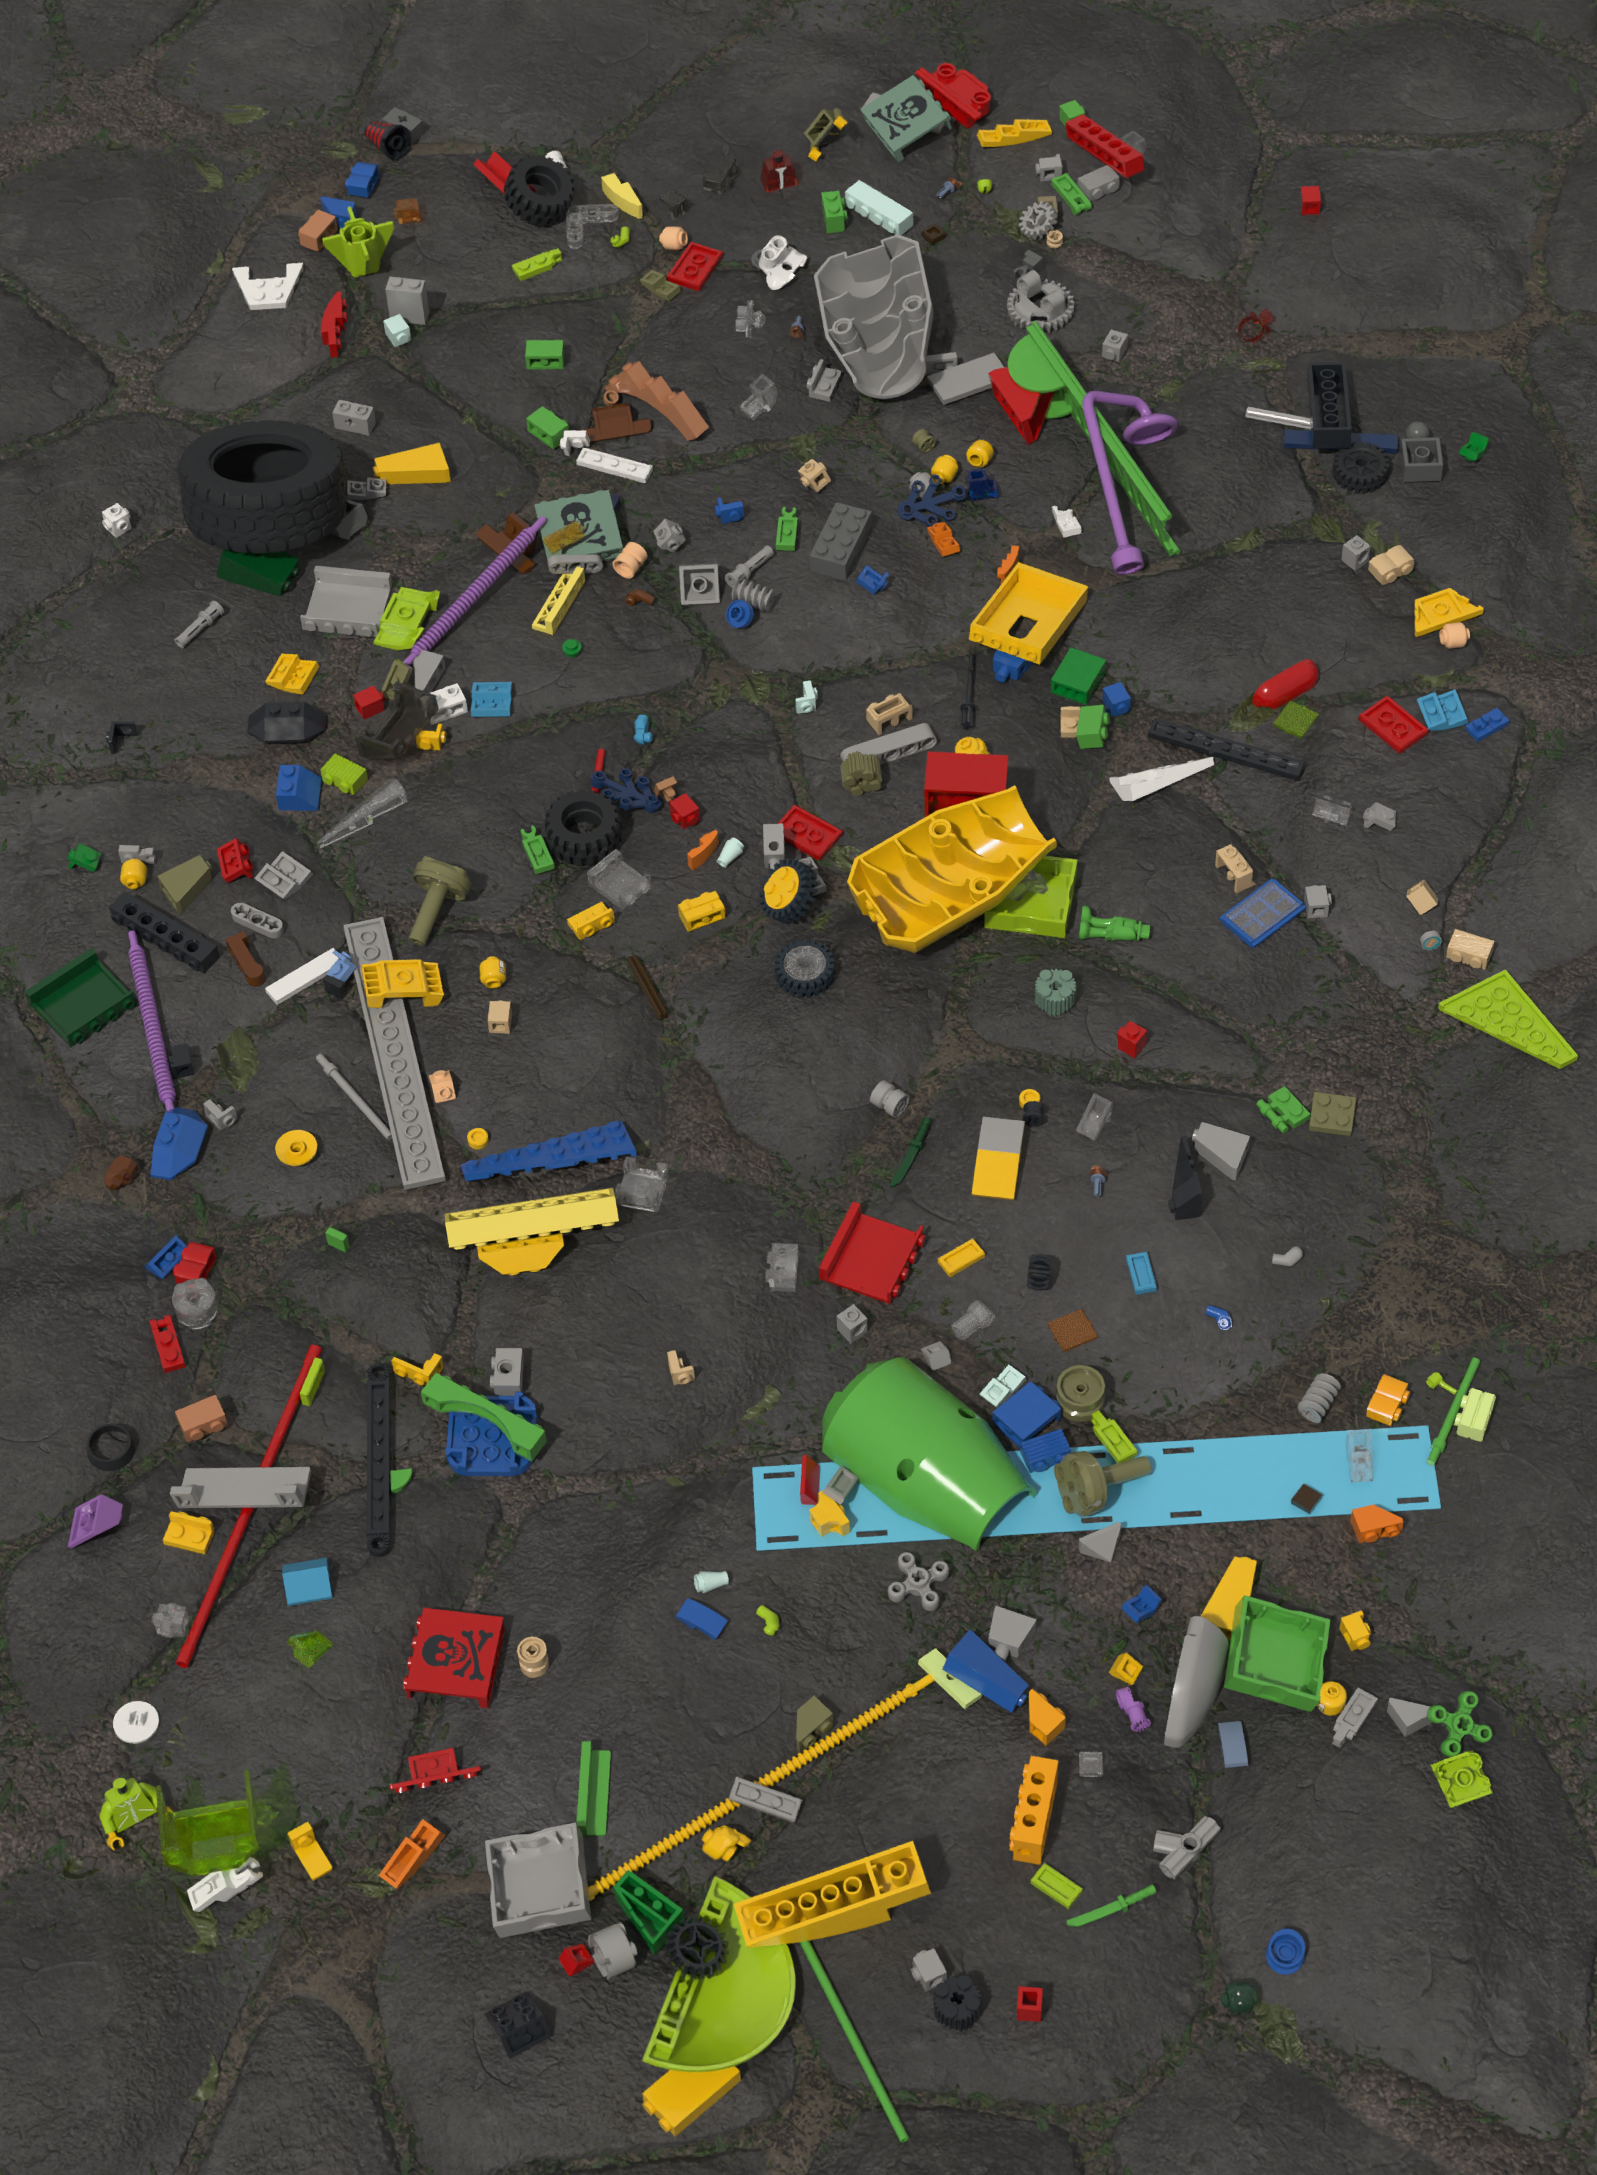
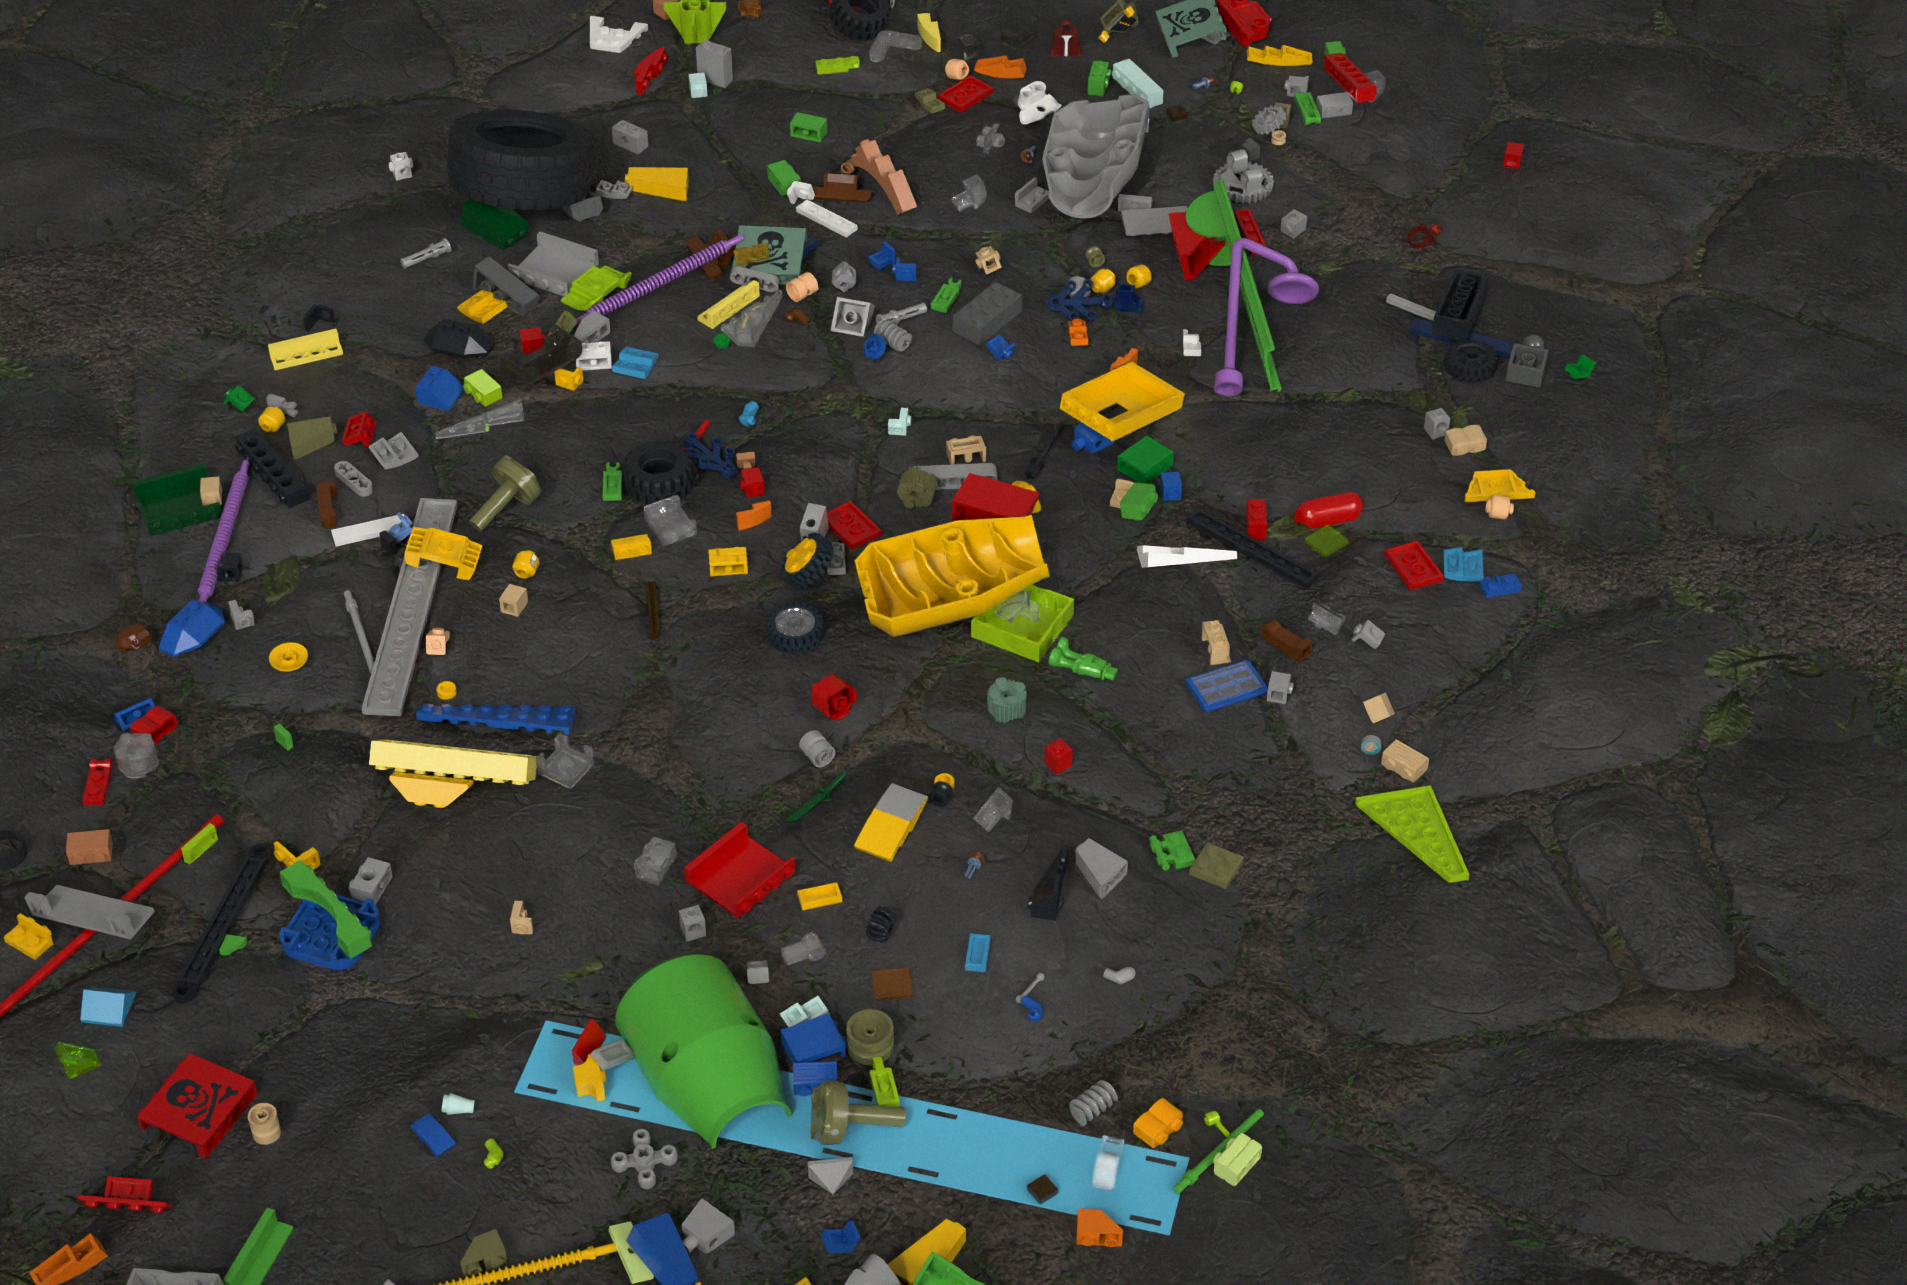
camera: 15 degrees right, 10 degrees down
lime arm [611,227,630,248] -> none
light aqua cone [716,837,744,868] -> none
none -> tan brick [200,476,222,506]
none -> light yellow fence [268,329,343,370]
none -> dark grey wedge [472,256,539,316]
none -> clear wedge [721,289,783,347]
none -> red brick [811,673,857,720]
none -> blue bracket [869,242,895,270]
none -> orange slope [974,55,1027,79]
none -> light grey hinge [1016,973,1045,1004]
none -> red tile [1234,209,1267,256]
none -> red brick [1246,499,1267,541]
none -> reddish brown leg [1260,619,1313,663]

